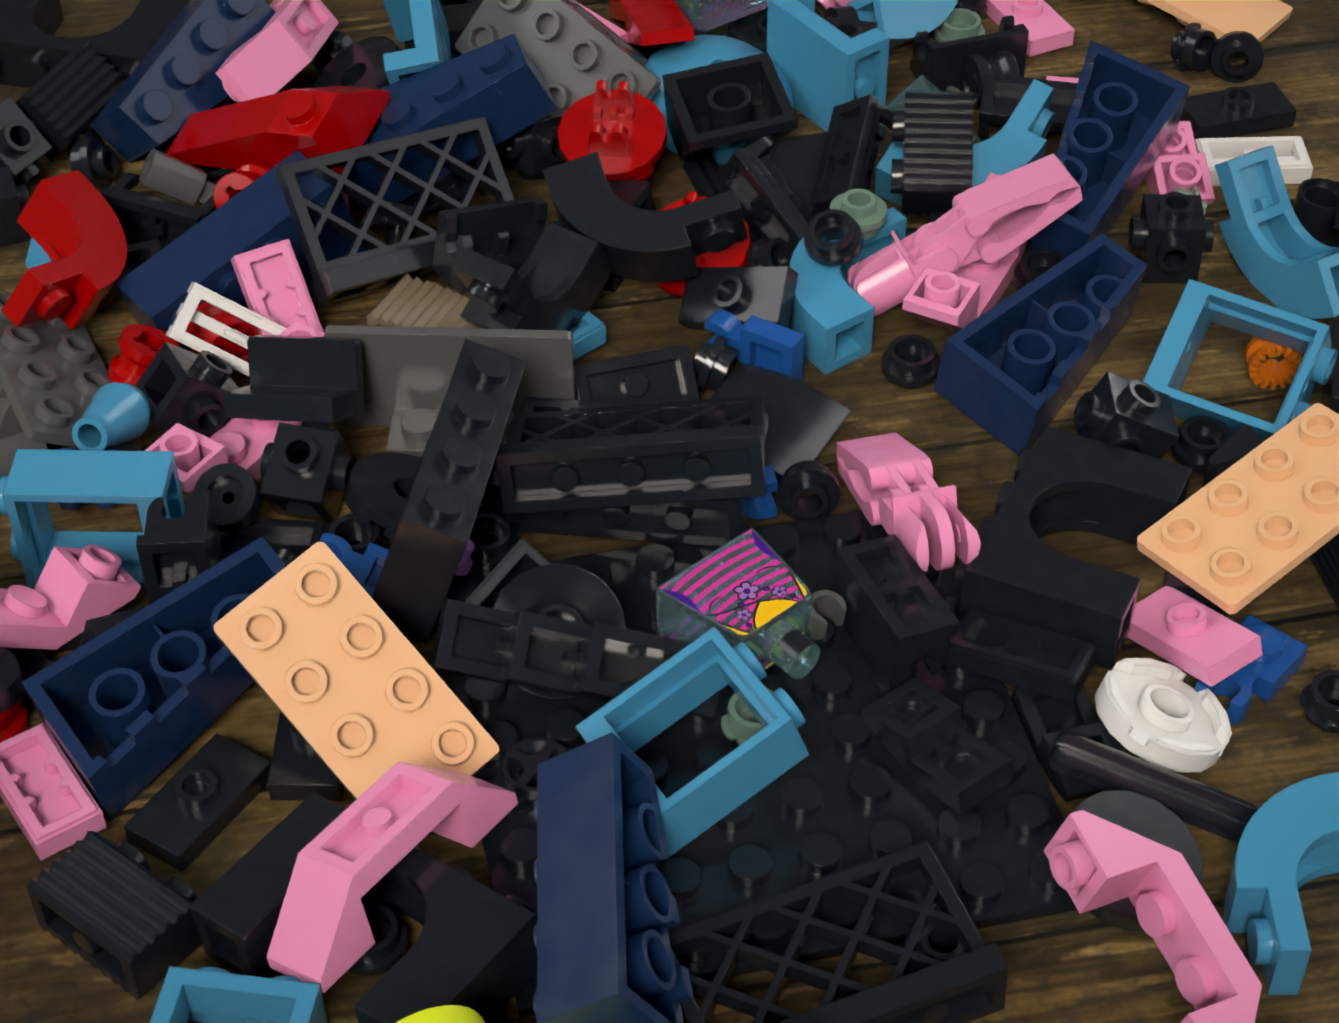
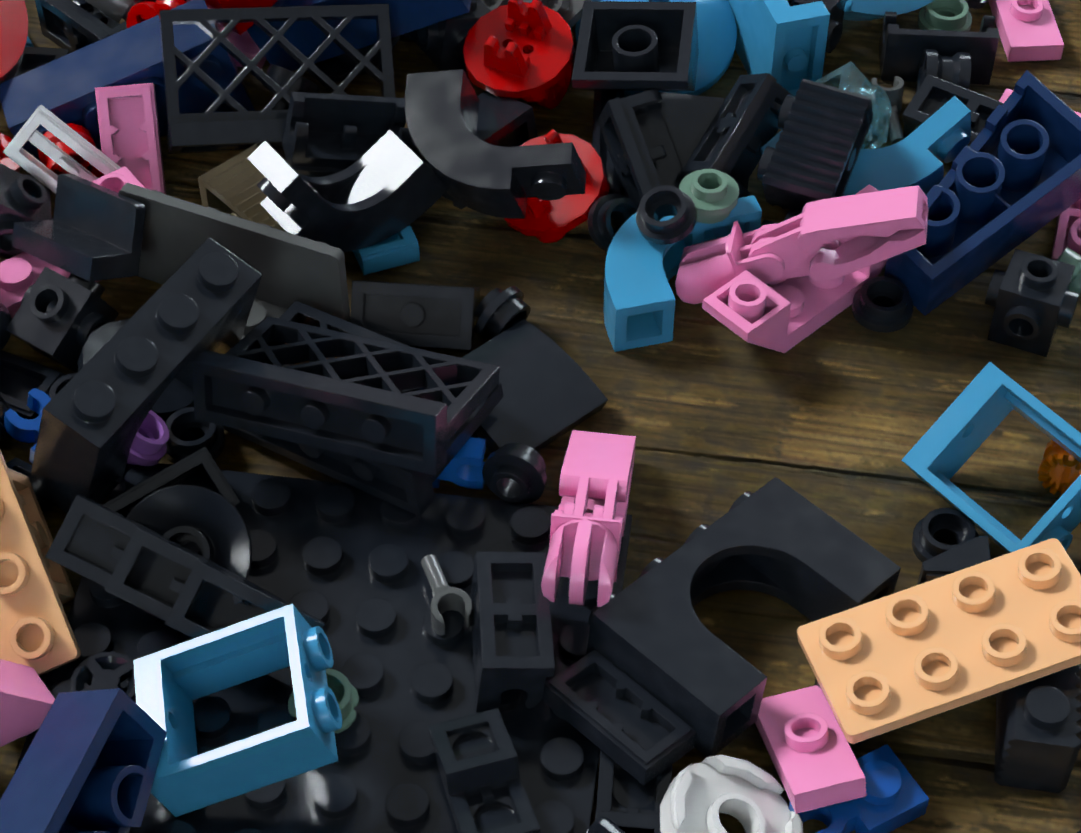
camera: 20 degrees right, 5 degrees up
clear light blue torso [656,528,821,679] -> none
black plate [678,266,798,329] -> none
blue plate [704,310,804,382] -> none
black plate [881,335,941,389] -> none
dark blue wedge [934,233,1147,456] -> none
black brick [1073,371,1179,459] -> none

